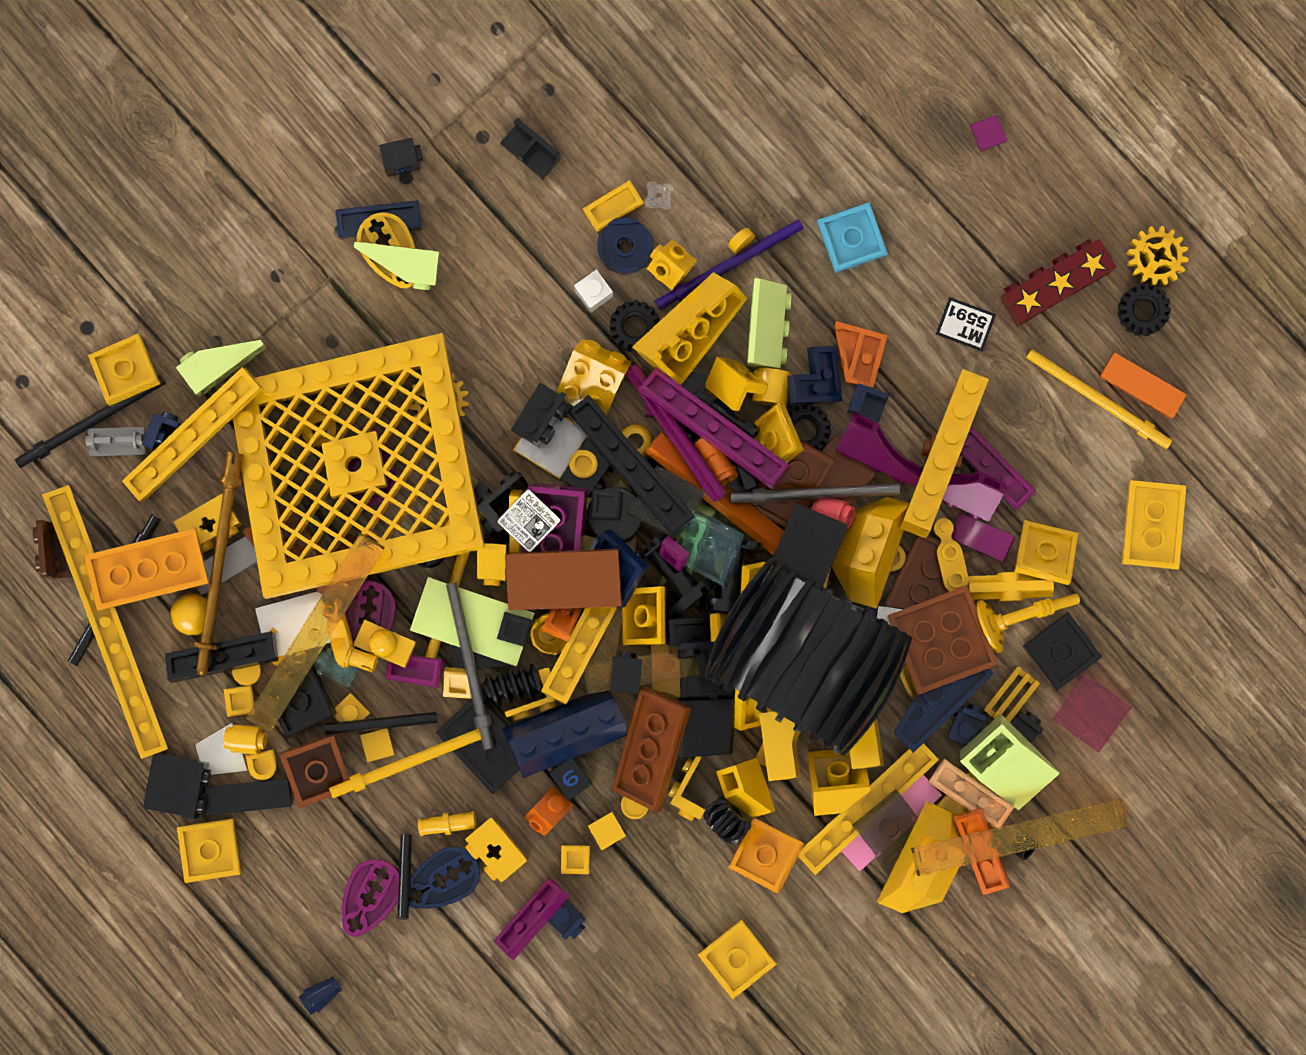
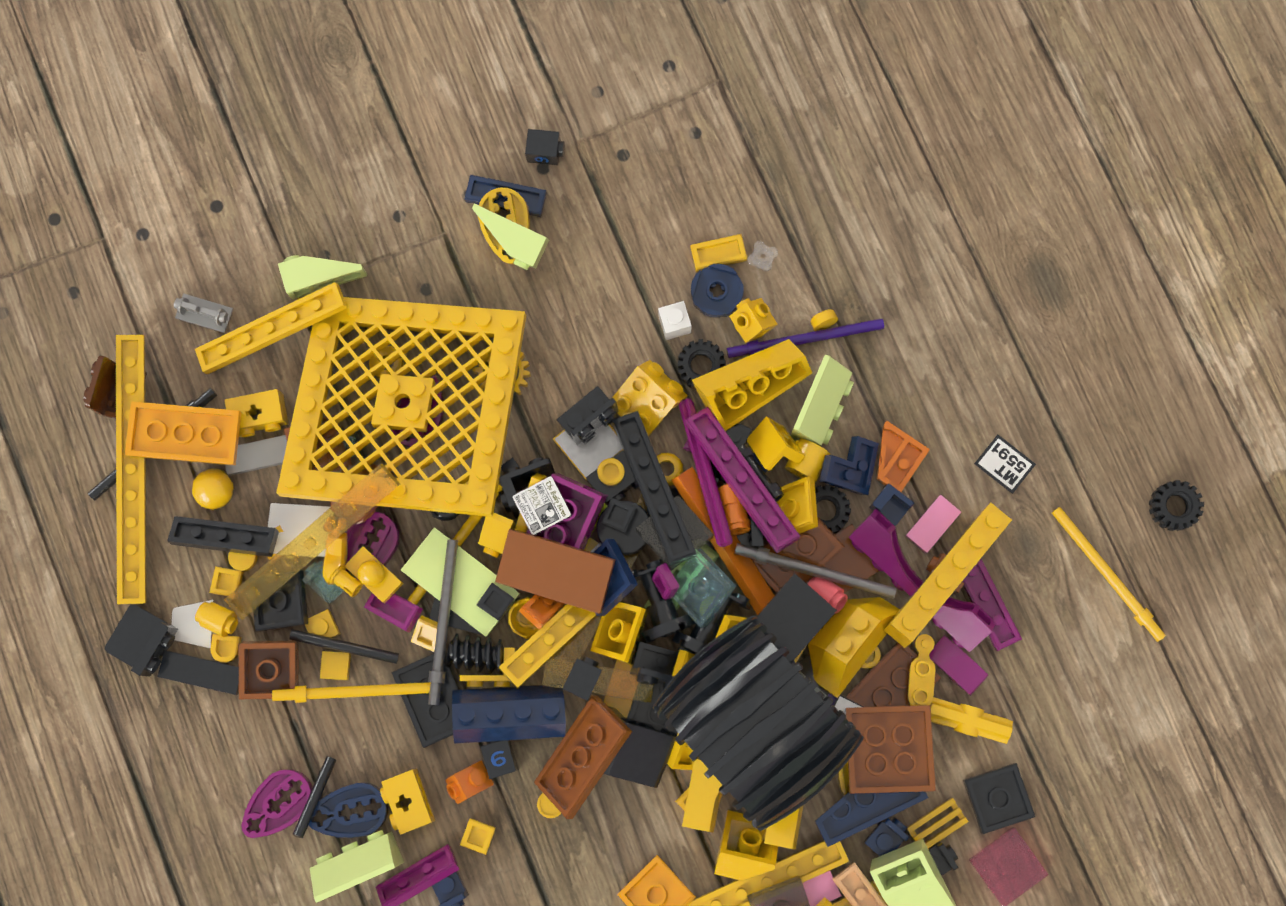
camera: 25 degrees right, 5 degrees down
black bar [15,374,166,469] -> none
yellow tile [88,333,161,406] -> none
dark blue bracket [142,412,182,450] -> none
yellow tile [177,818,242,883] -> none
pearl gold bar [193,452,244,676] -> none
dark blue cone [298,976,342,1015] -> none
yellow pin [418,811,477,836] -> none
black panel [500,118,561,180] -> none
yellow tile [588,812,626,850] -> none
yellow bracket [668,756,705,821] -> none
black gear [703,797,751,845] -> none
yellow slope [716,757,776,818] -> none
medium azure tile [817,202,888,273] -> none
magenta tile [970,115,1007,152] -> none
yellow dish [976,593,1080,654] -> none
dark red brick [1000,239,1117,327] -> none
yellow tile [1014,520,1079,585] -> none
orange tile [1099,352,1187,419] -> none
yellow plate [1121,480,1186,570] -> none
yellow gear [1126,226,1189,287] -> none
none -> yellowish green slope [310,830,404,903]
none -> bright pink tile [905,495,961,554]

